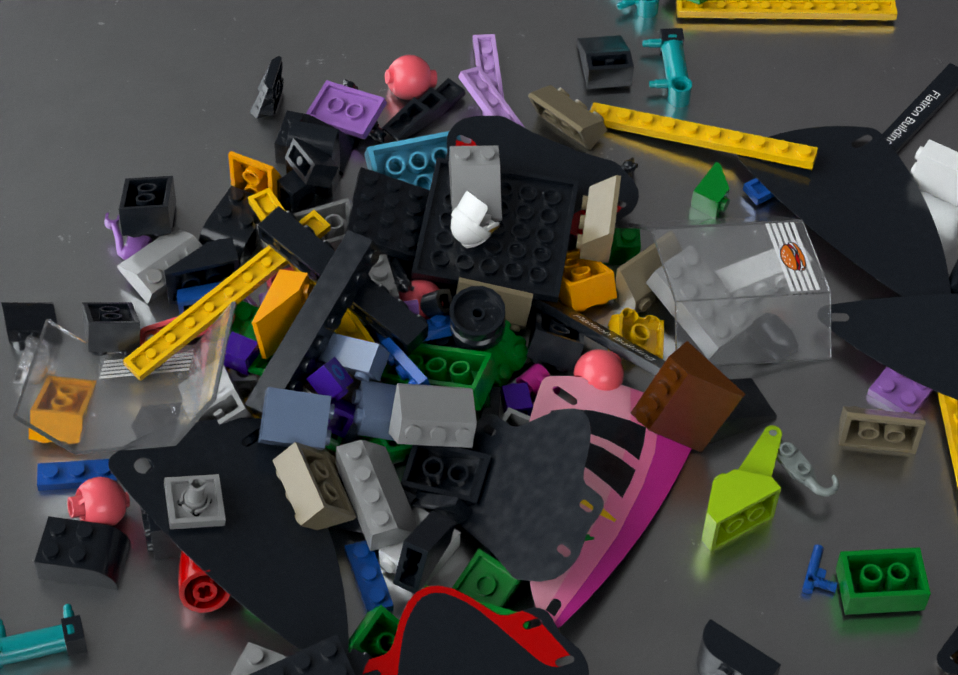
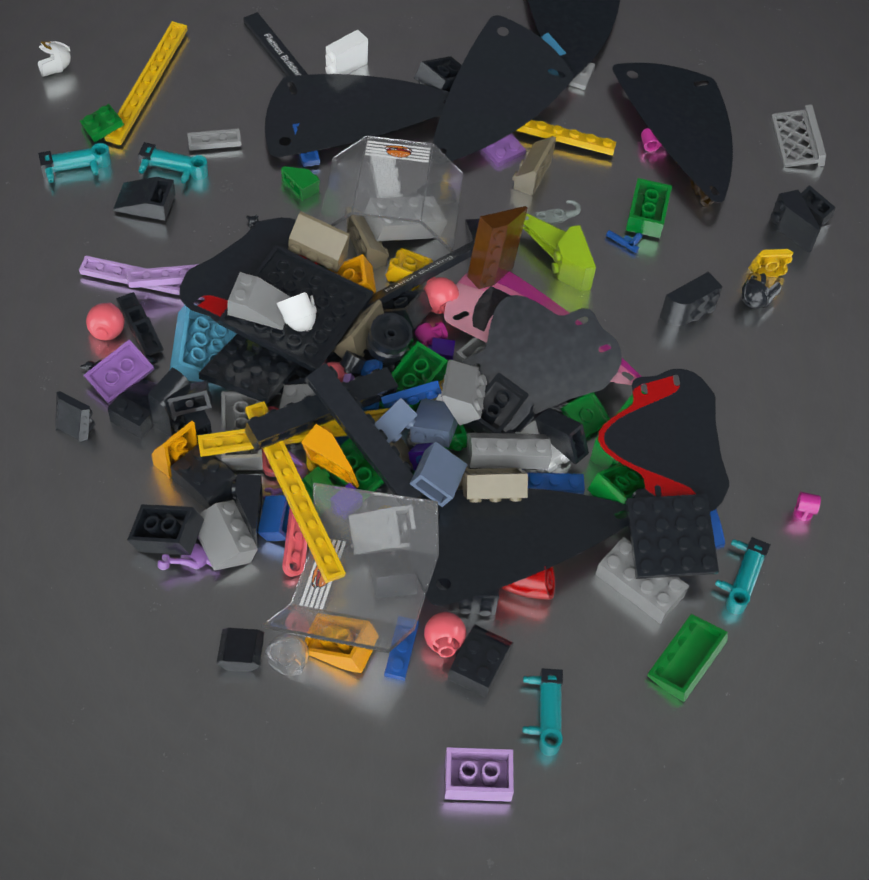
camera: 75 degrees left, 5 degrees up
black slope [82,302,140,356] -> none
light grey plate [164,474,226,529] -> none
dark purple brick [306,357,354,401] -> none
dark tan slope [528,85,607,151] -> none
yellow plate [590,102,818,170] -> none
none -> light grey plate [187,128,241,151]

